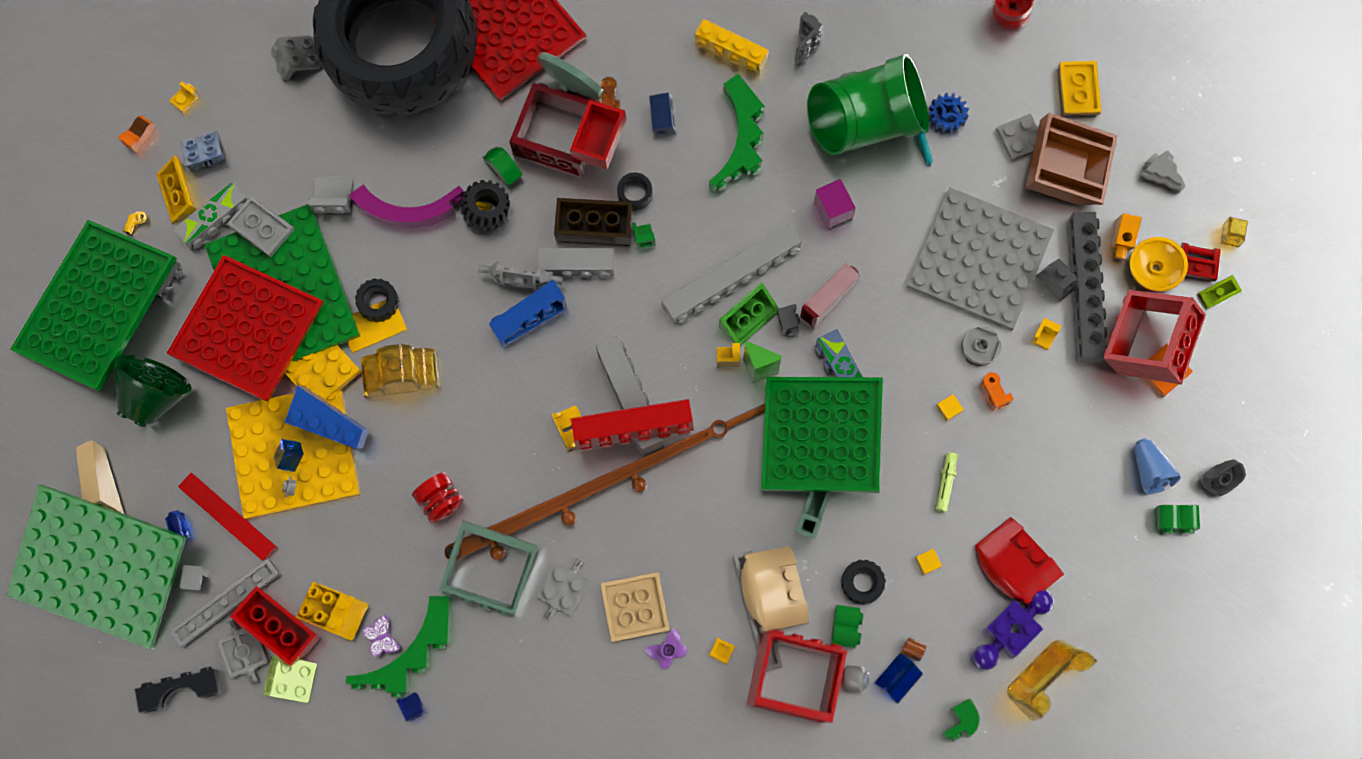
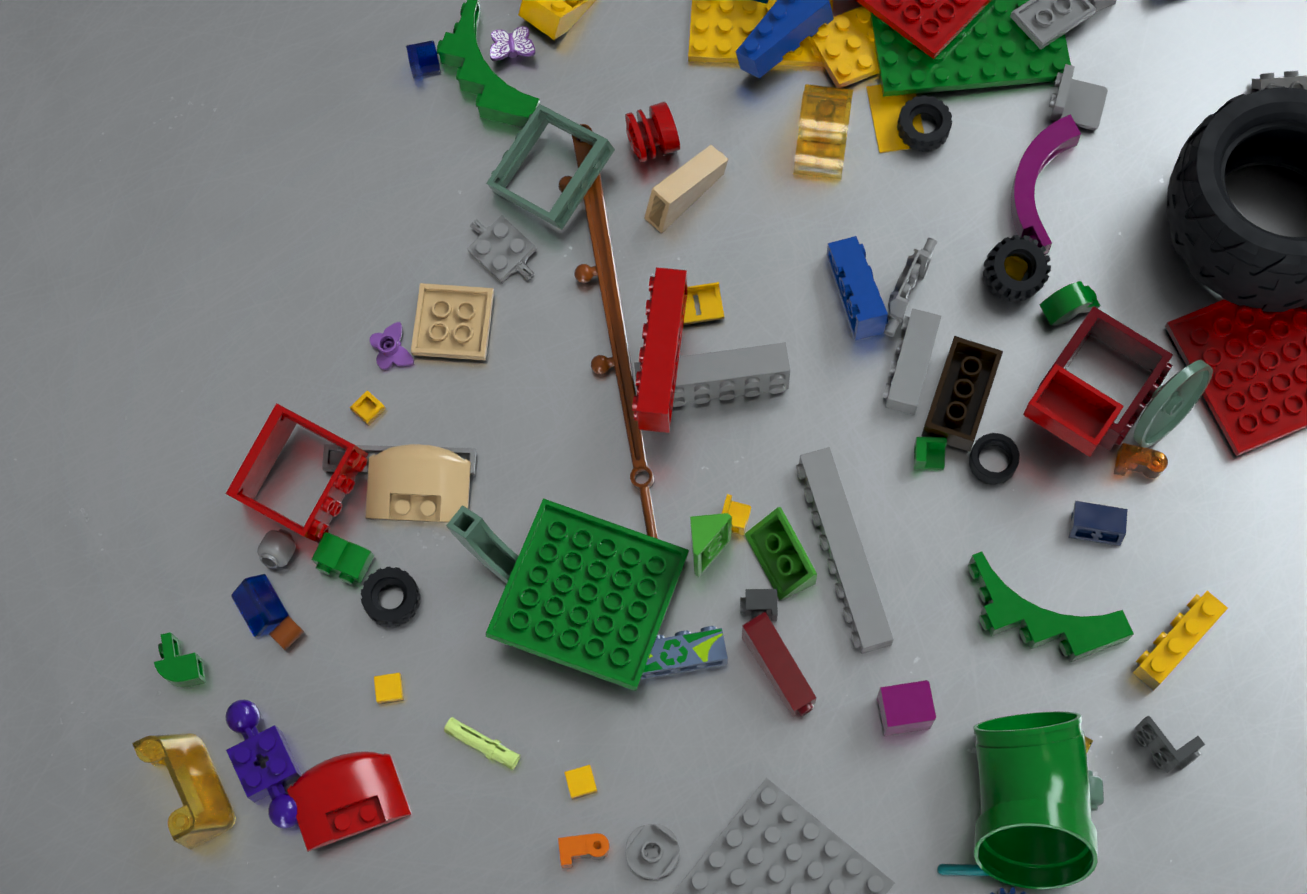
camera: 110 degrees right, 5 degrees down
none -> tan slope [644,145,729,233]

